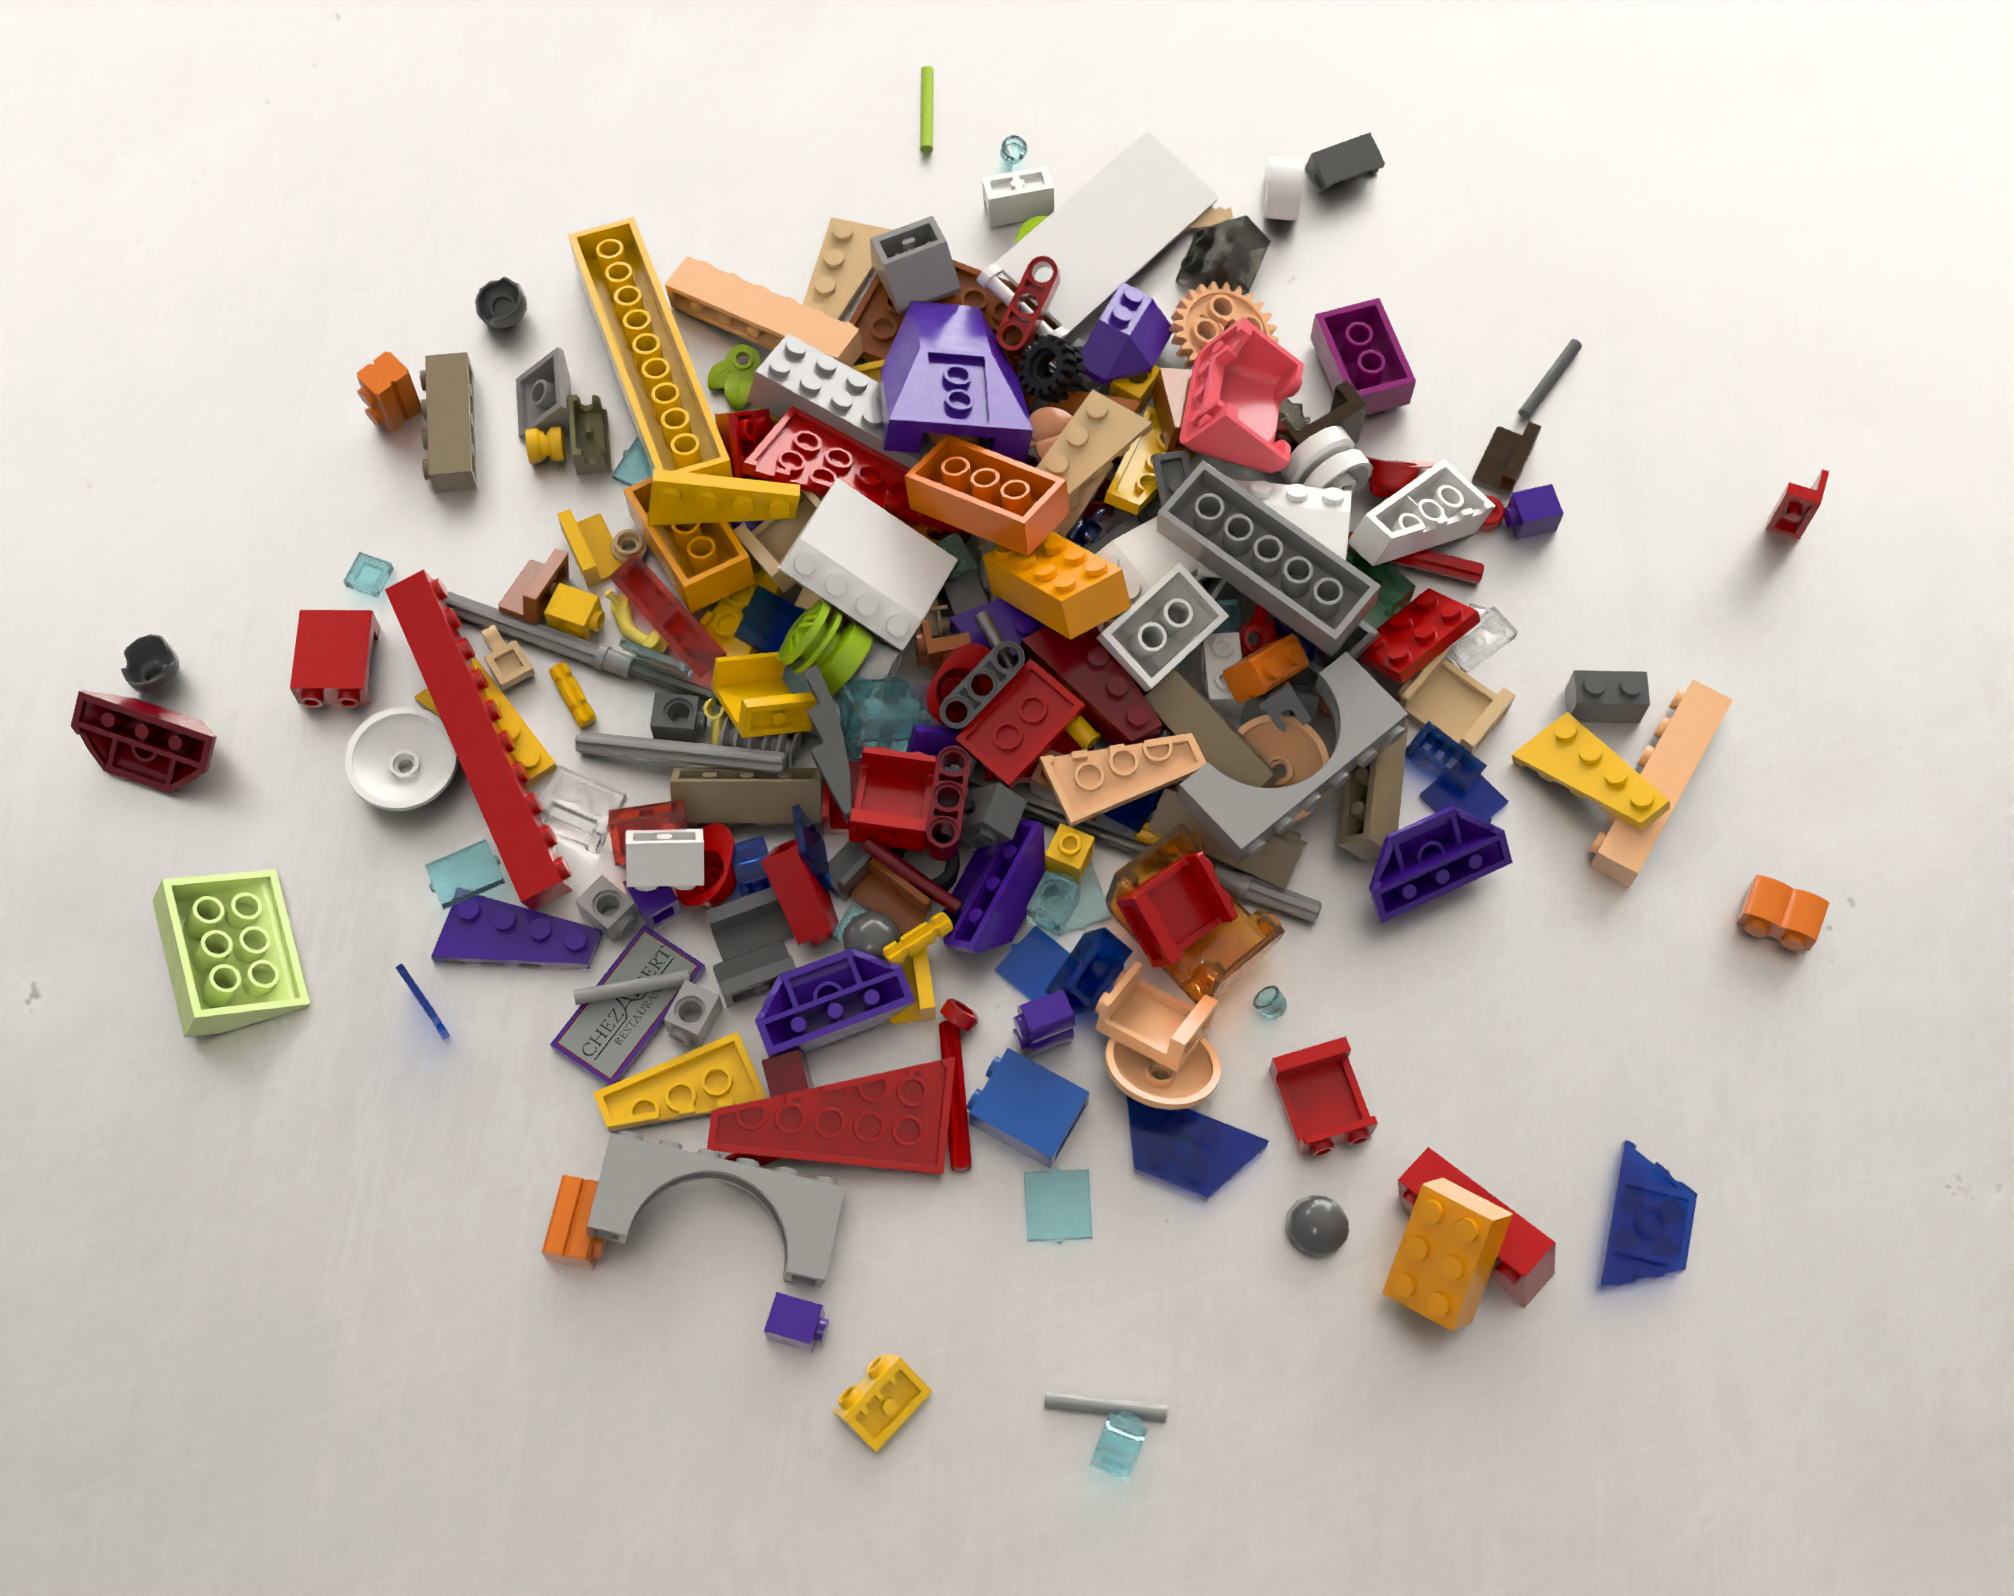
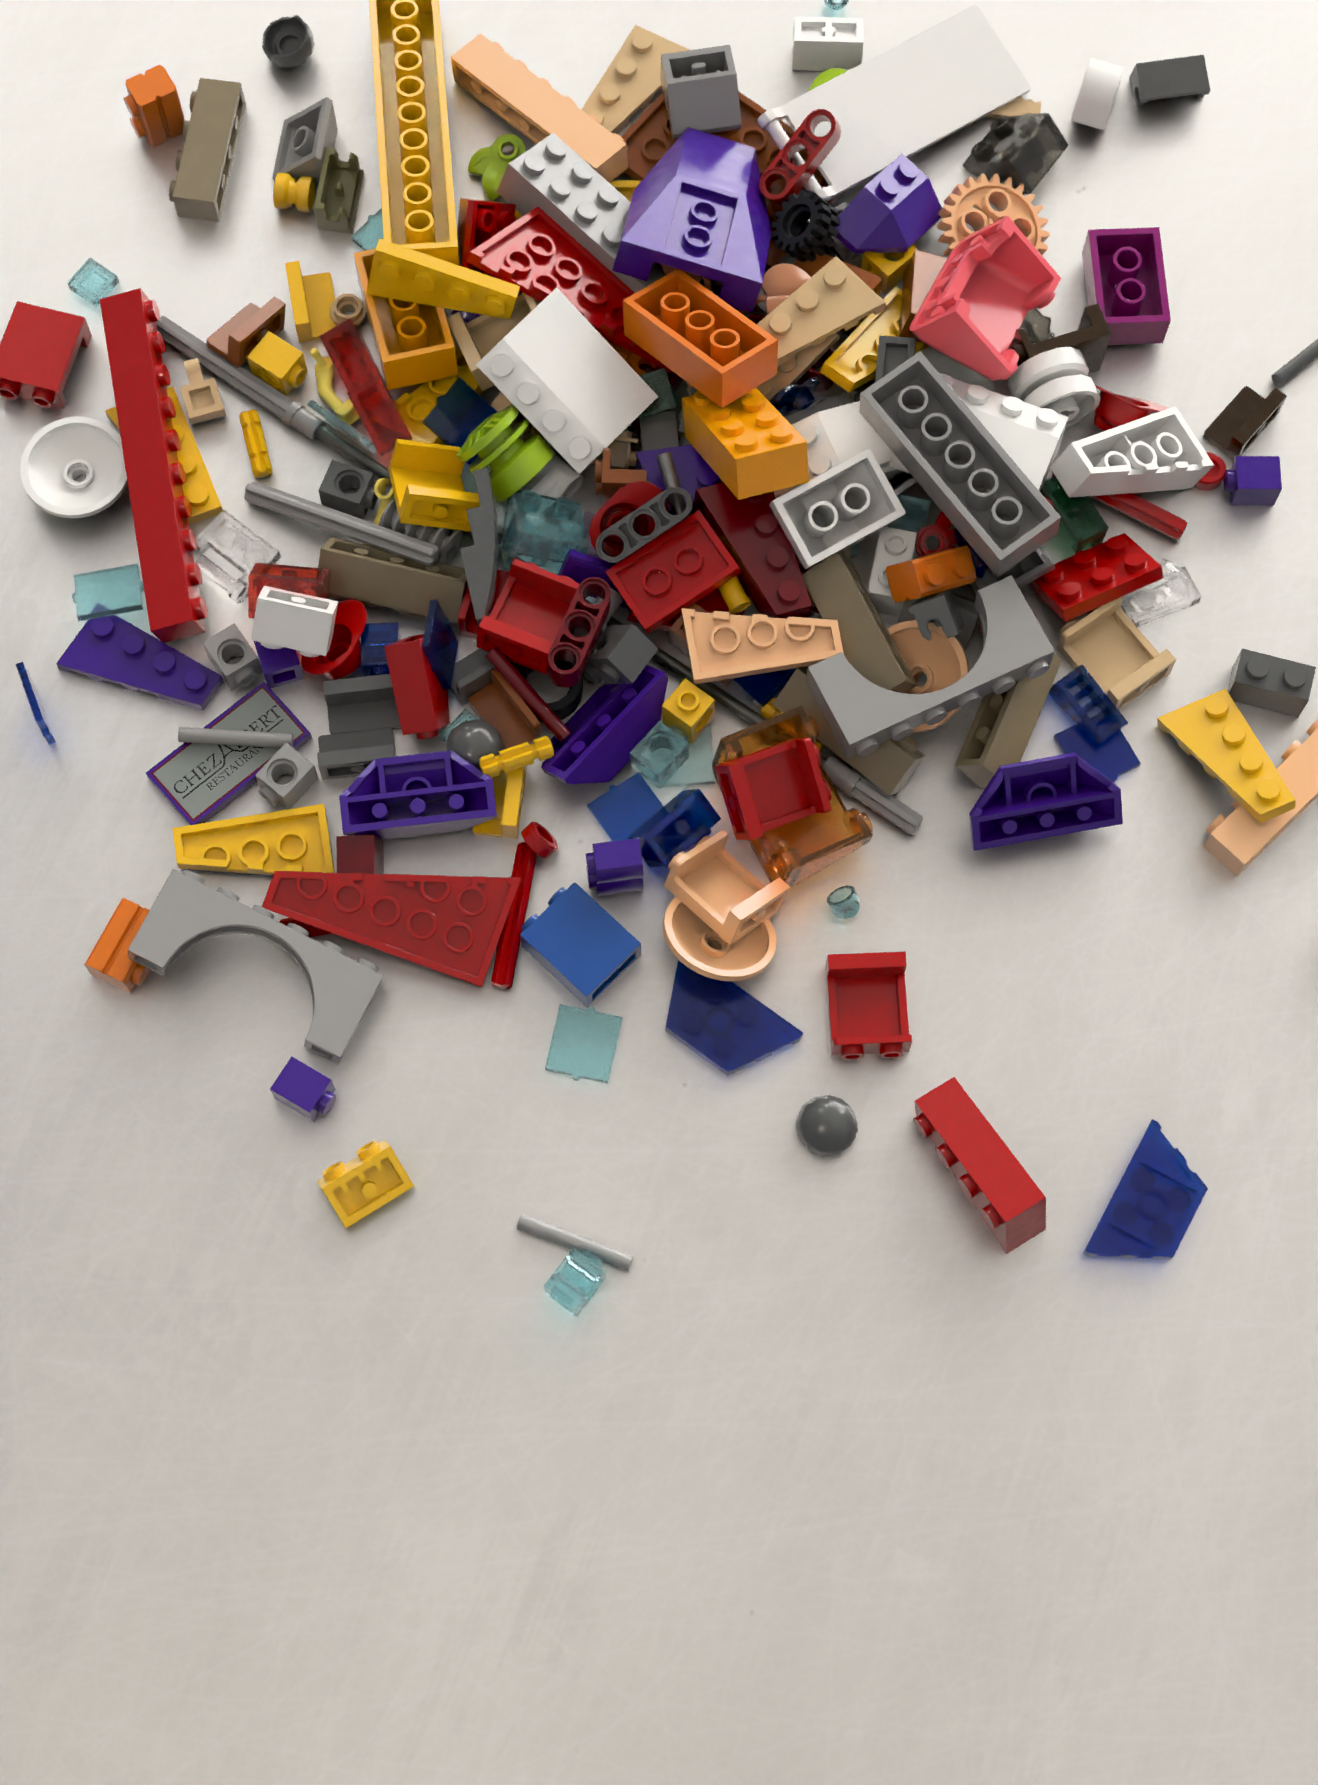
camera: 15 degrees right, 5 degrees up
light orange brick [1382,1178,1513,1331] -> none

